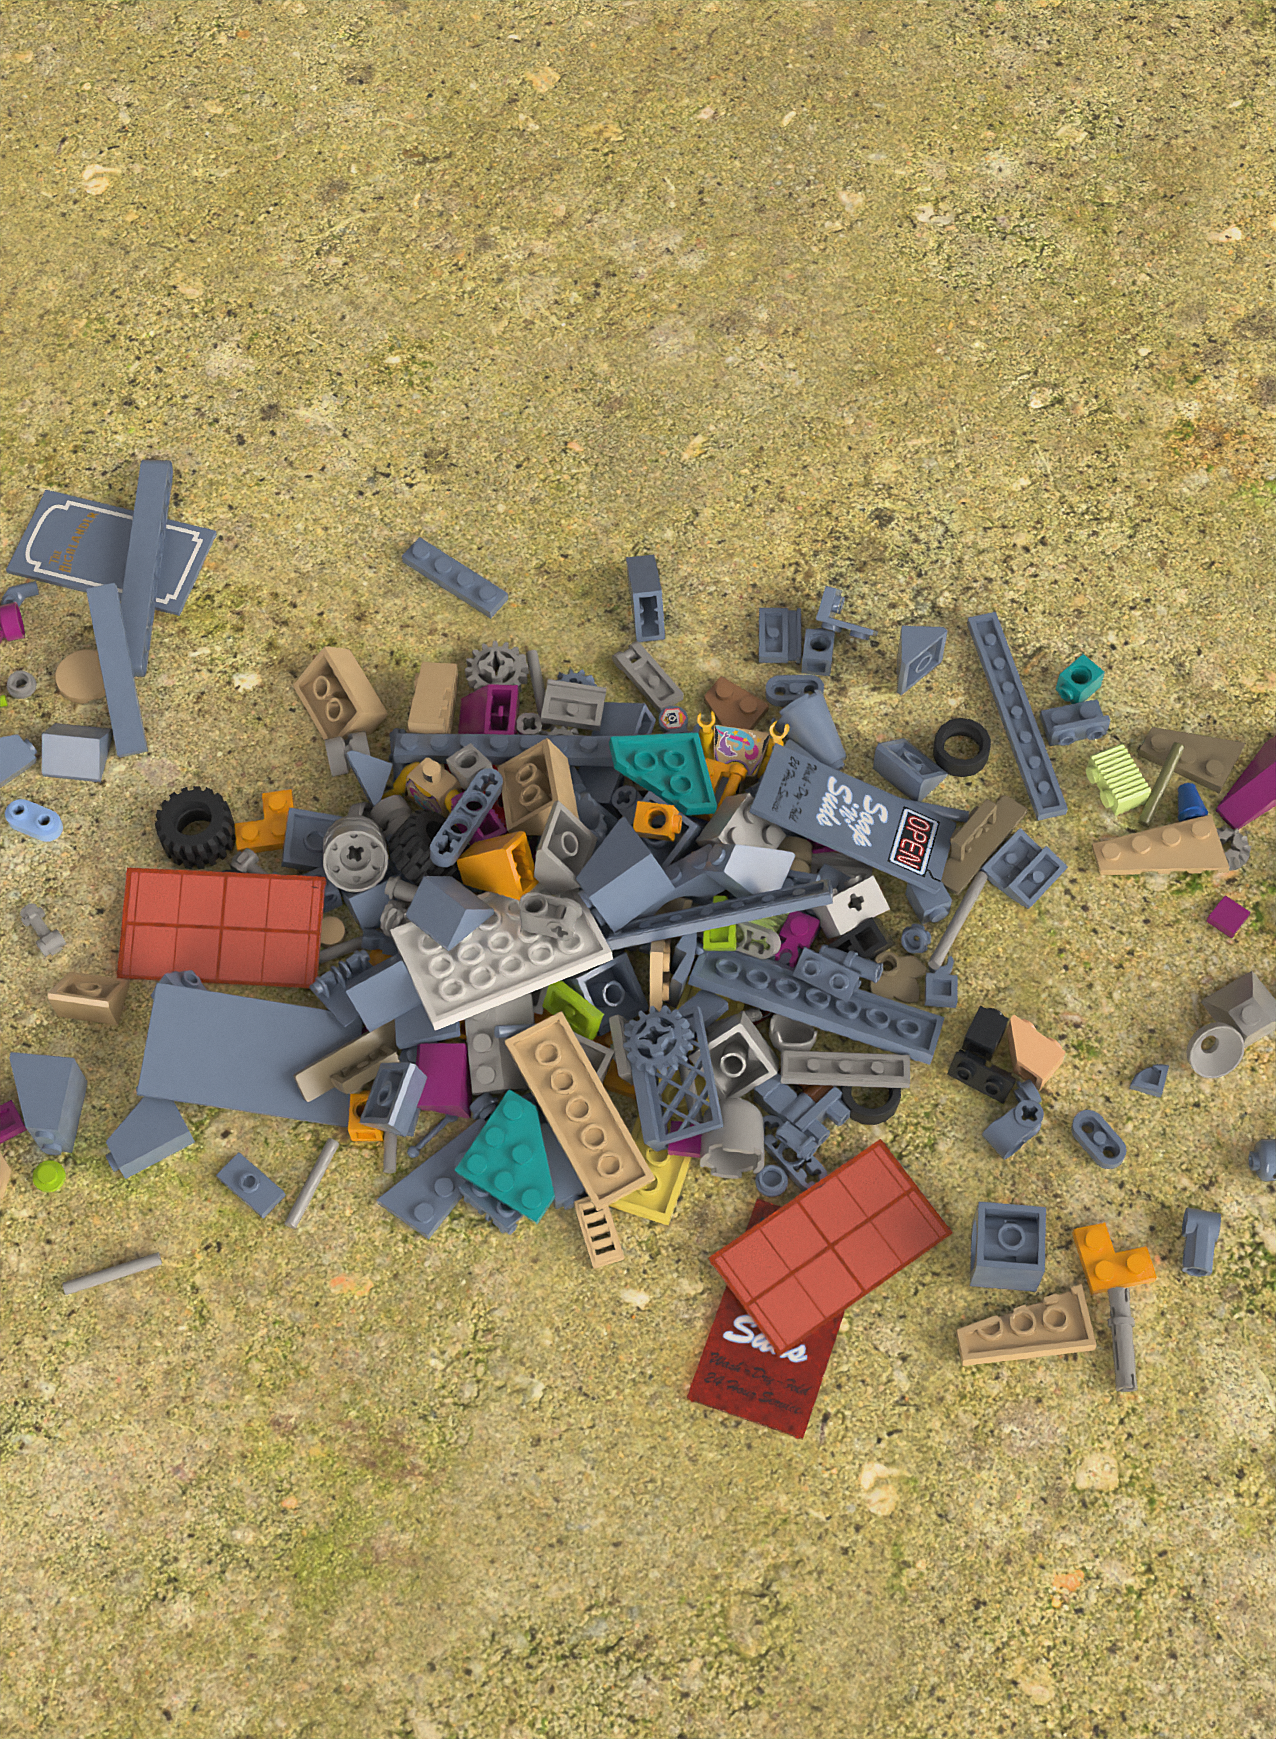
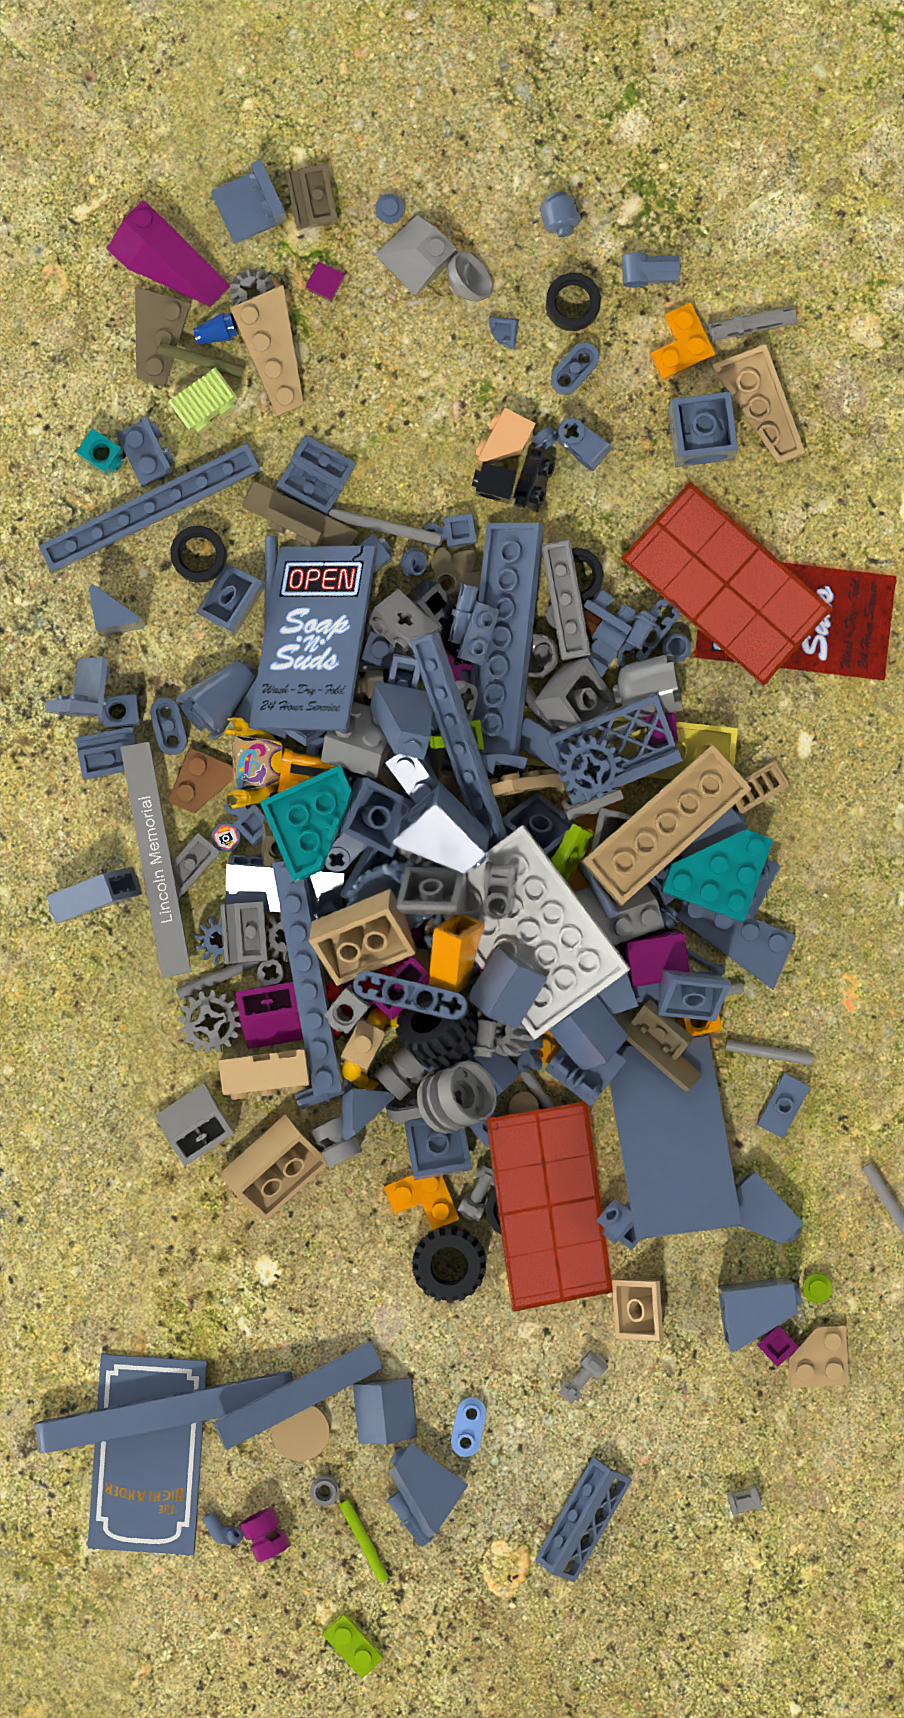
camera: 100 degrees left, 25 degrees up
sand blue plate [402,537,509,619] -> none
light orange brick [633,801,682,842] -> none
none -> light grey tile [120,742,192,978]
none -> light grey slope [155,1083,237,1166]
none -> black tyre [545,272,601,331]

